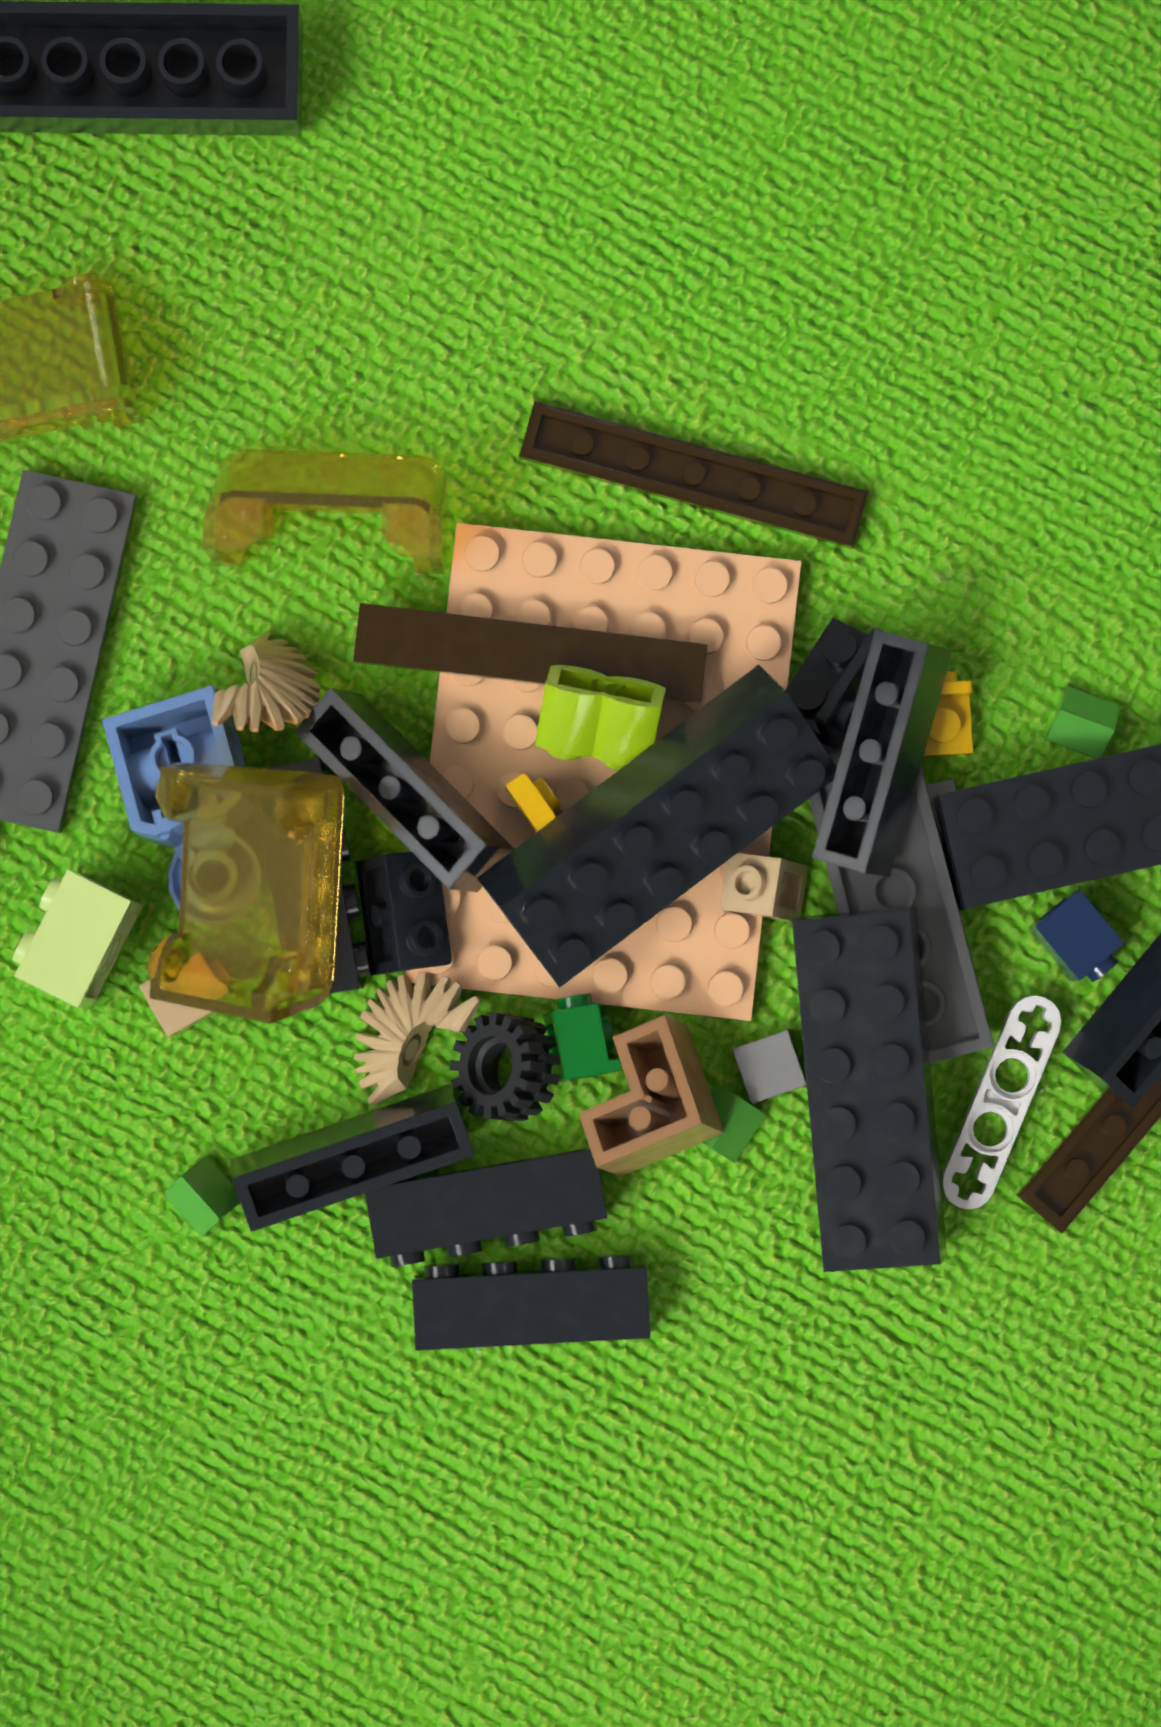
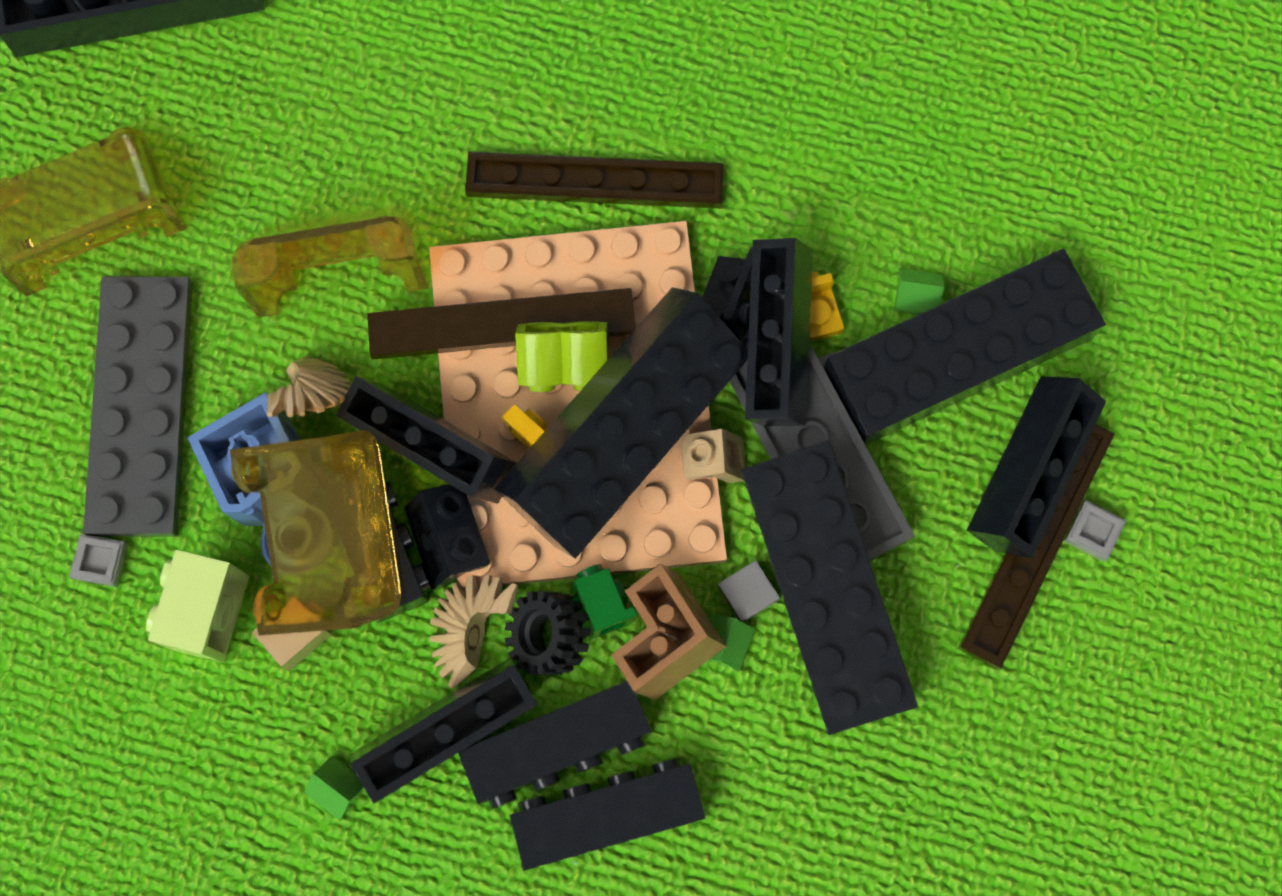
camera: 10 degrees left, 10 degrees down
white beam [941,996,1061,1209] -> none
dark blue brick [1028,889,1125,983] -> none

